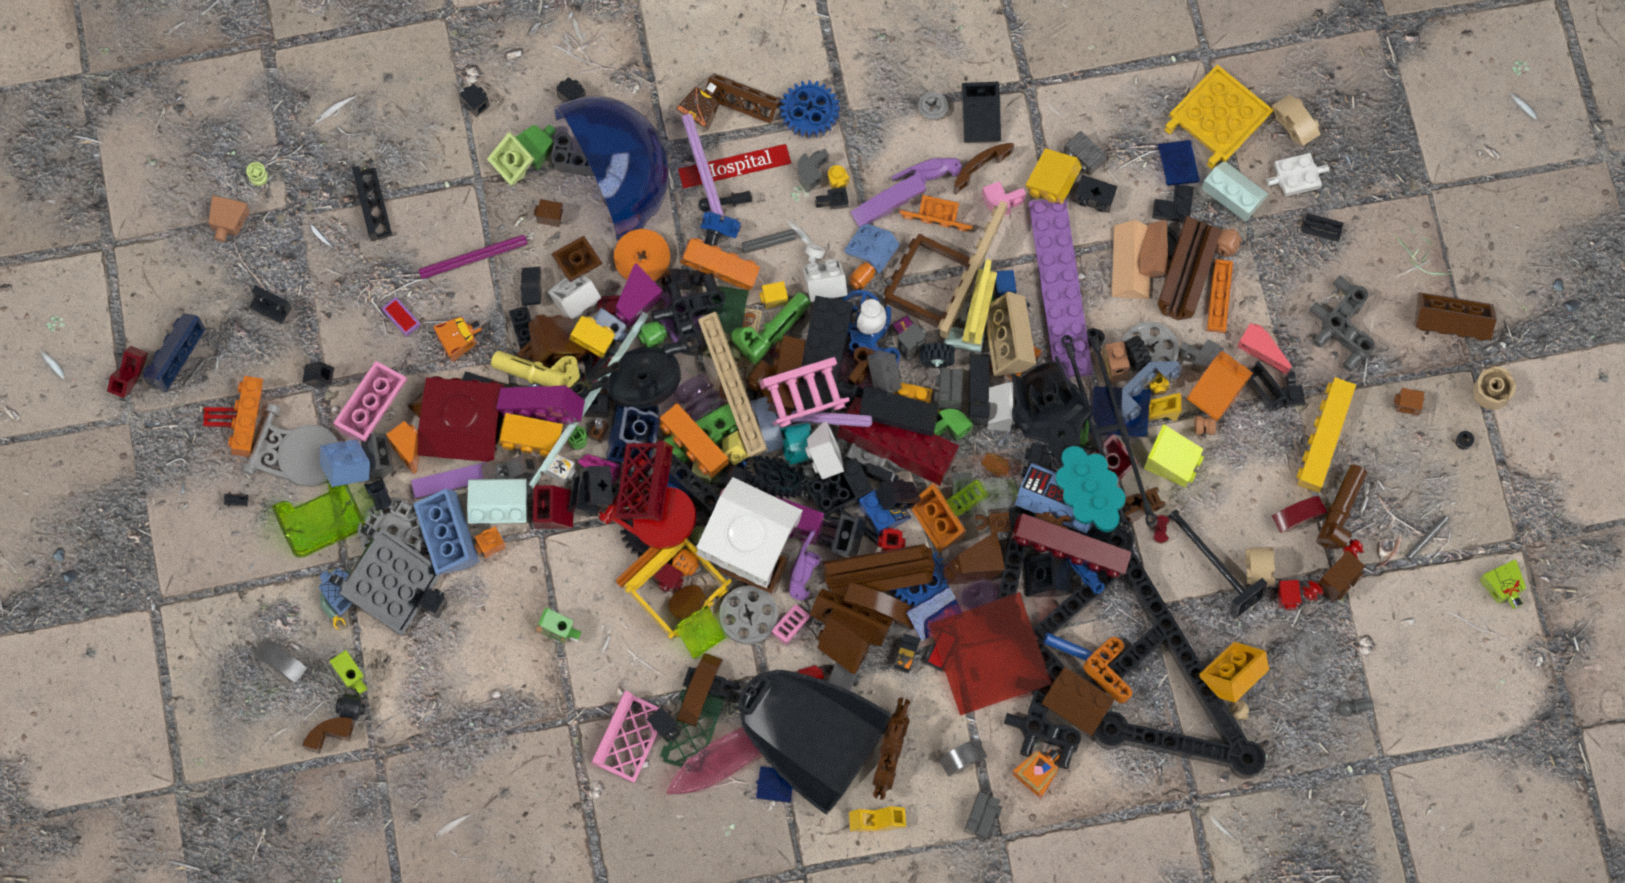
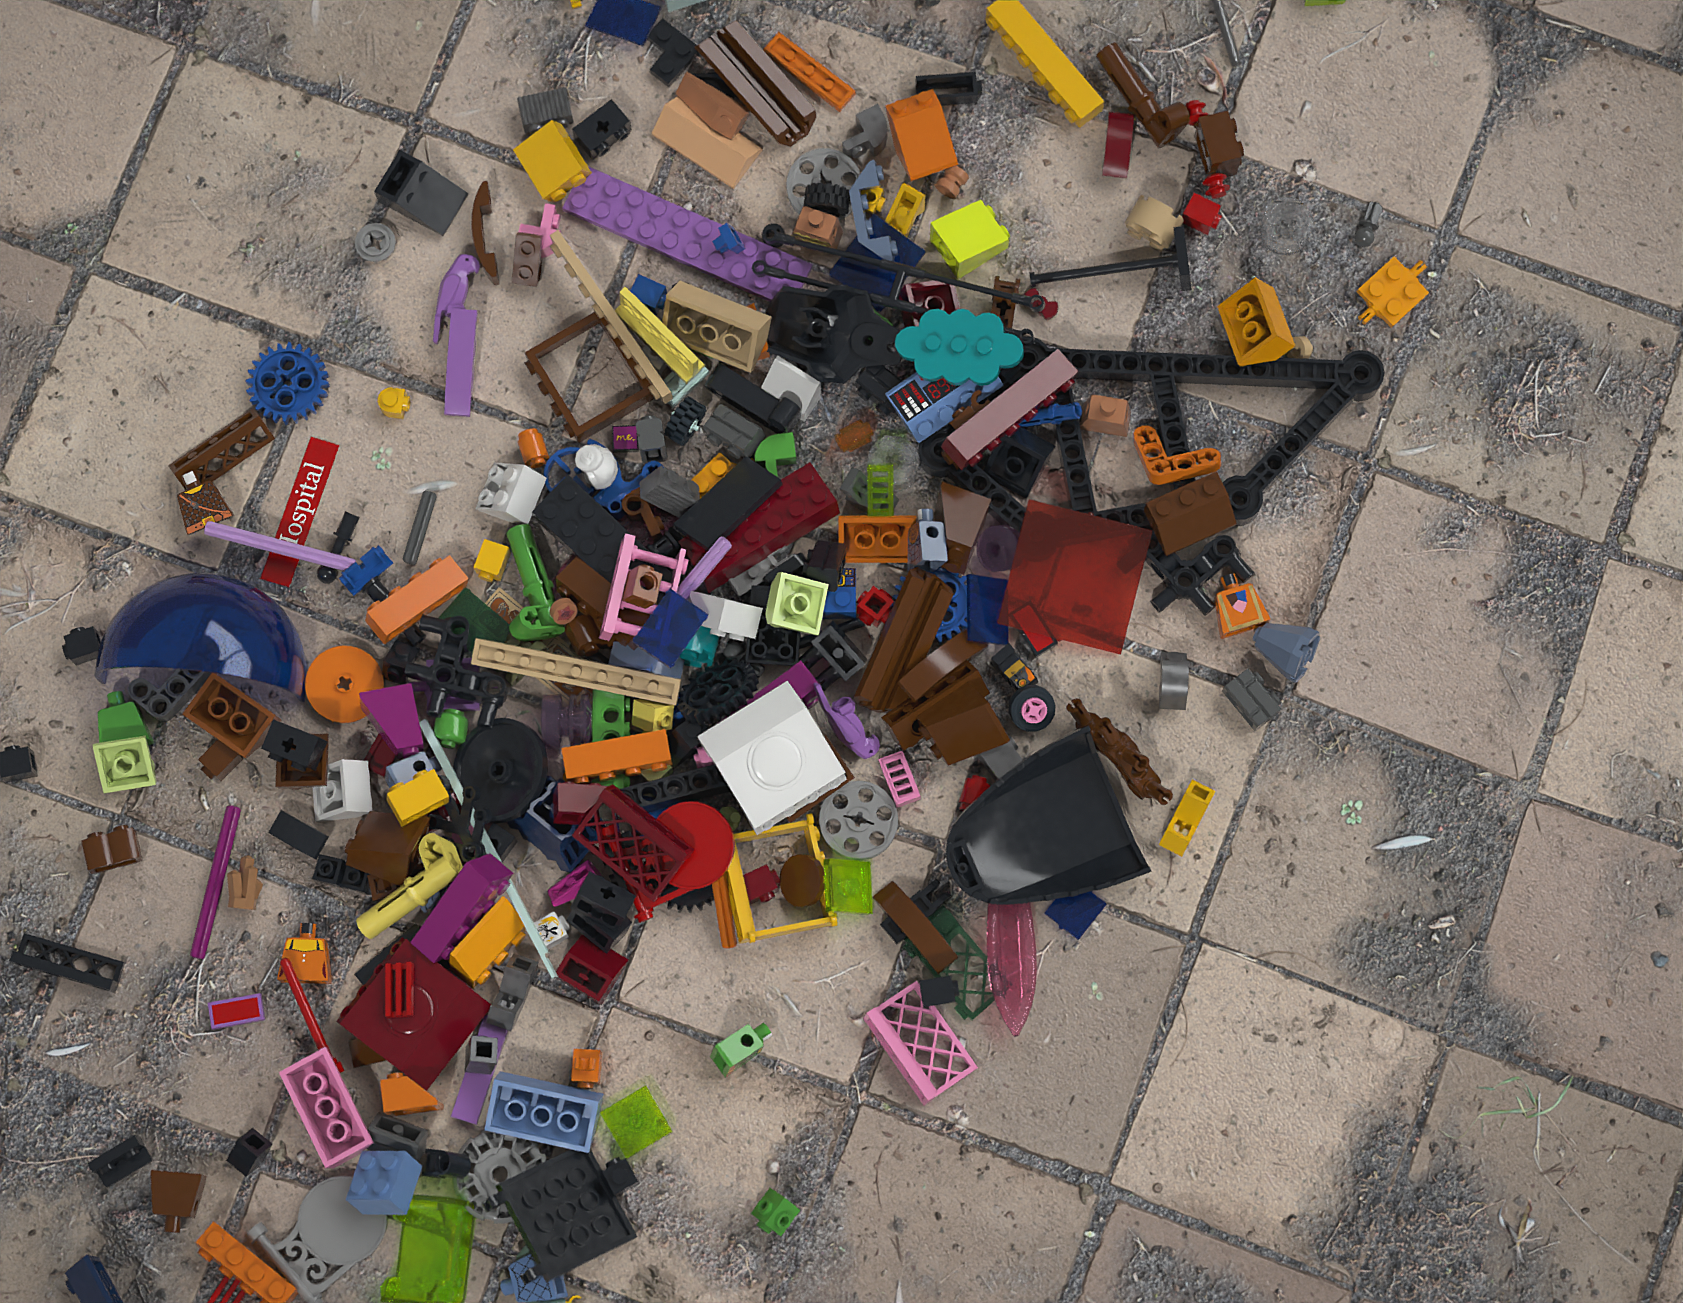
camera: 55 degrees left, 5 degrees up
light aqua slope [467,479,528,523] -> none
bright green wheel [568,426,587,450] -> none
reddish brown piece [587,418,609,443] -> none
orange head [670,548,700,577] -> none
dark grey brick [797,149,829,192] -> none
white tile [805,244,825,263] -> none
black plate [815,187,849,210] -> none
medium blue bracket [844,223,900,274] -> none
orange bracket [899,195,974,232] -> none
reddish brown brick [975,508,1010,533] -> none
blue piece [1043,632,1110,666] -> none
nougat head [1216,228,1242,257] -> none
coral slope [1237,323,1292,375] -> none
black plate [1282,372,1305,408] -> none
none -> reddish brown brick [81,825,143,874]
none -> reddish brown torso [151,1170,207,1233]
none -> dark orange slope [182,672,282,759]
none -> medium nougat rock [227,855,263,910]
none -> black brick [261,719,328,772]
none -> red piece [280,958,345,1073]
none -> red tile [385,962,414,1018]
none -> black brick [464,1036,498,1075]
none -> reddish brown plate [512,232,543,287]
none -> nougat tile [550,598,577,625]
none -> dark red slope [553,781,608,825]
none -> clear neon green plate [600,1085,673,1159]
none -> brick [622,565,663,609]
none -> clear blue piece [632,588,709,669]
none -> blue tile [712,223,746,254]
none -> bright green brick [751,1188,800,1236]
none -> yellowish green slope [766,572,829,636]
none -> sand blue torso [908,509,948,572]
none -> black wheel [1009,685,1056,732]
none -> nougat torso [1080,395,1131,437]
none -> sand blue cone [1253,623,1320,683]
none -> light orange plate [1356,256,1429,328]

